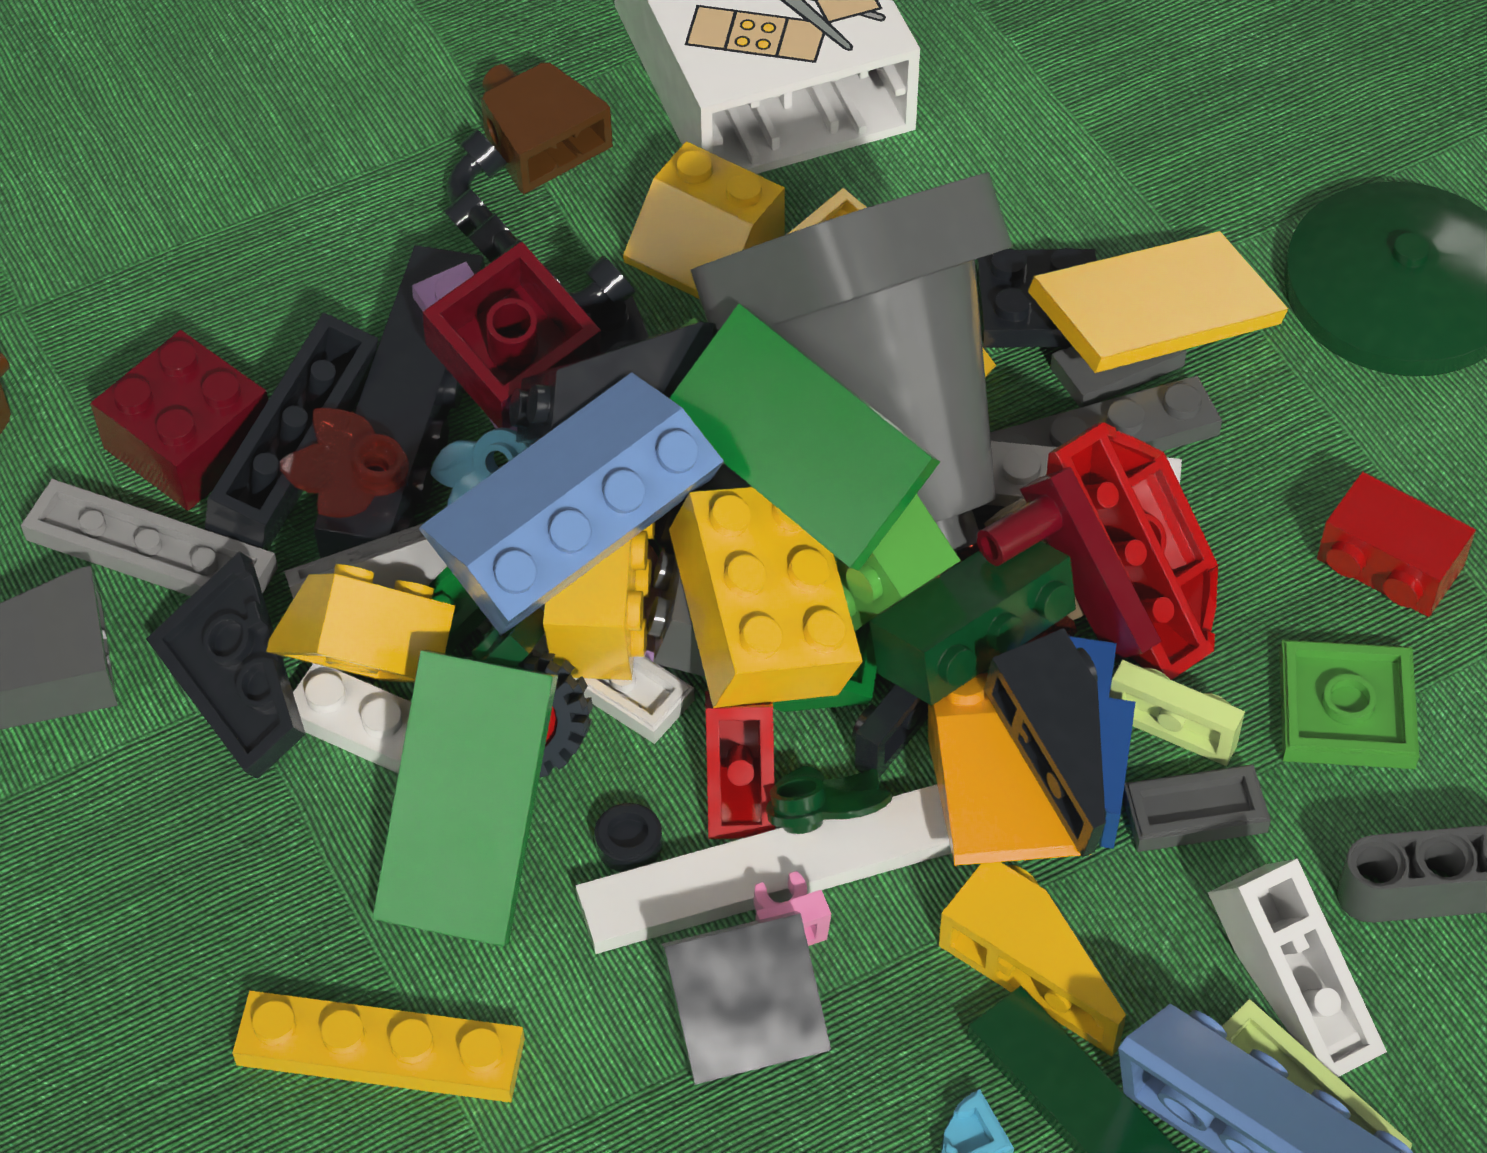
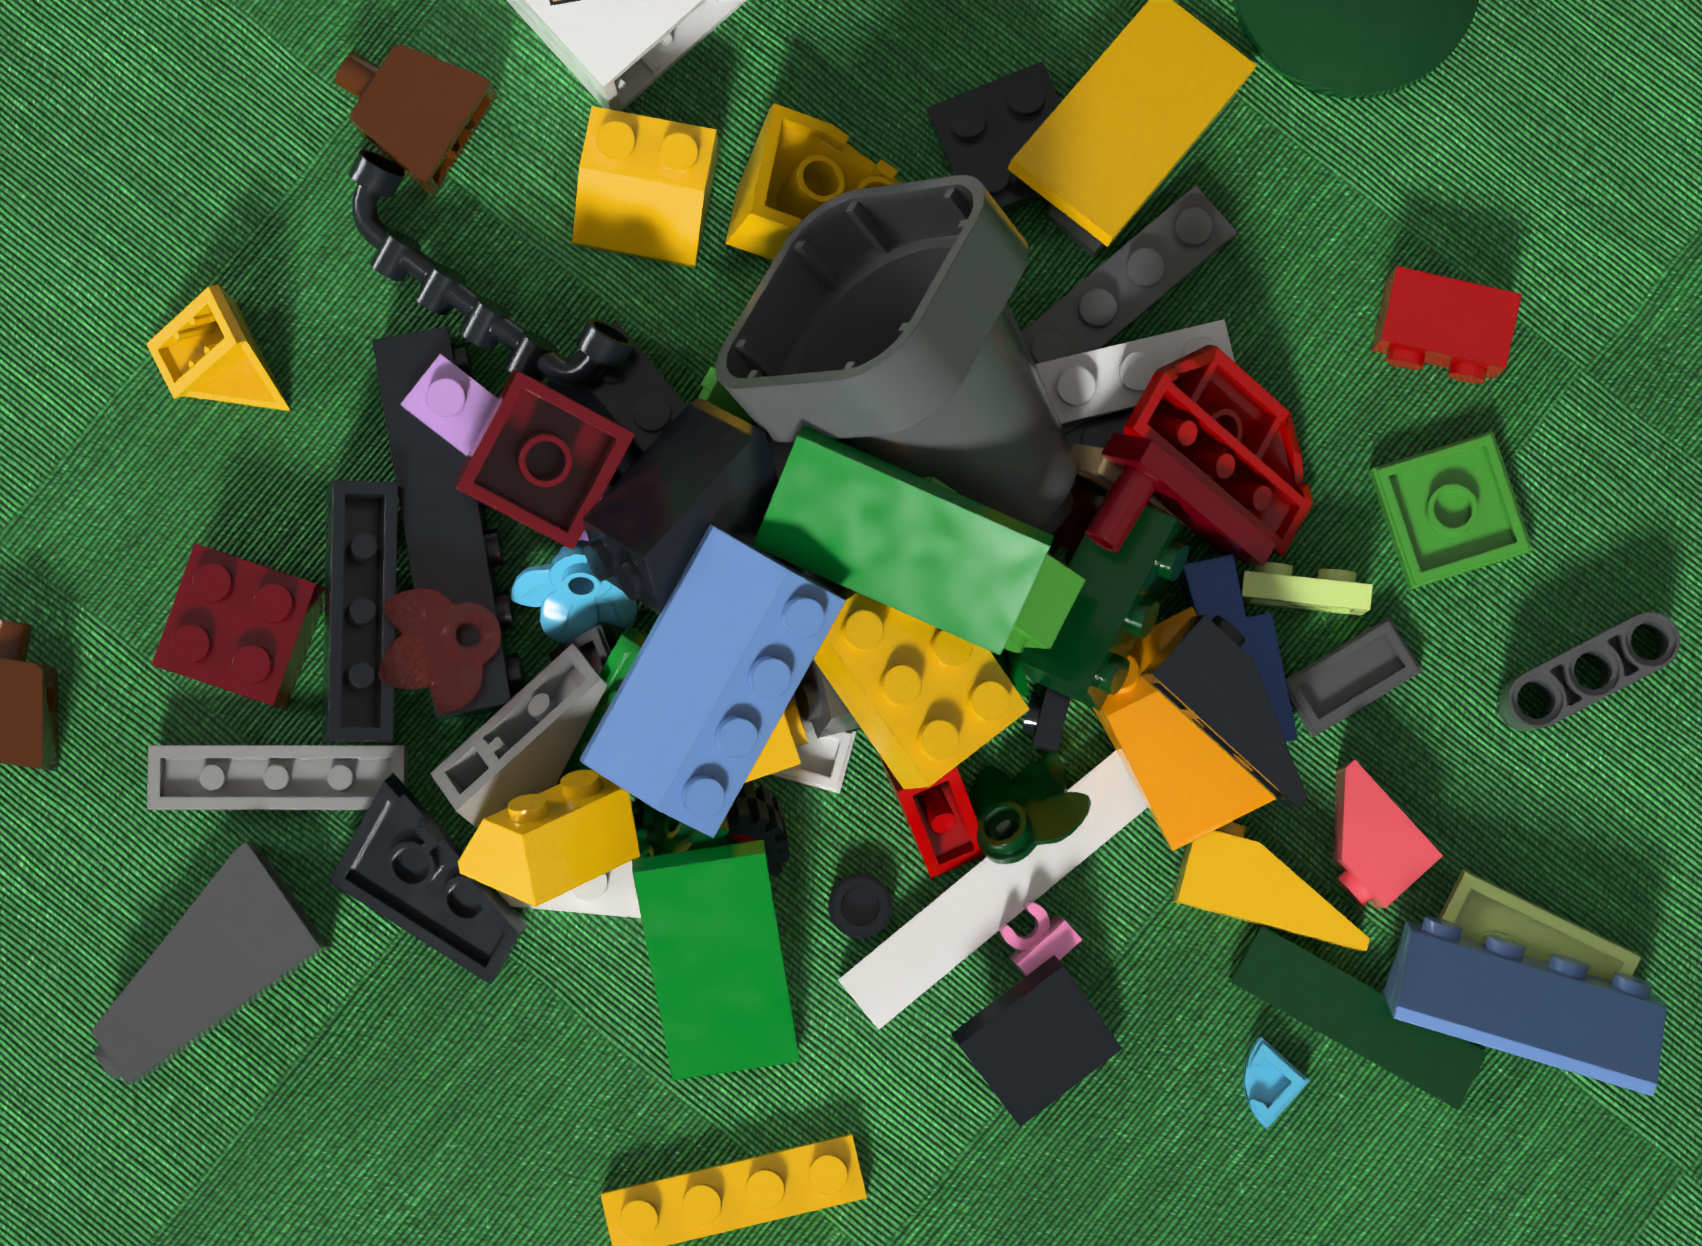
camera: 20 degrees left, 30 degrees up
white slope [1208,859,1387,1077] -> none
none -> yellow slope [146,284,291,411]
none -> coral slope [1333,759,1443,908]

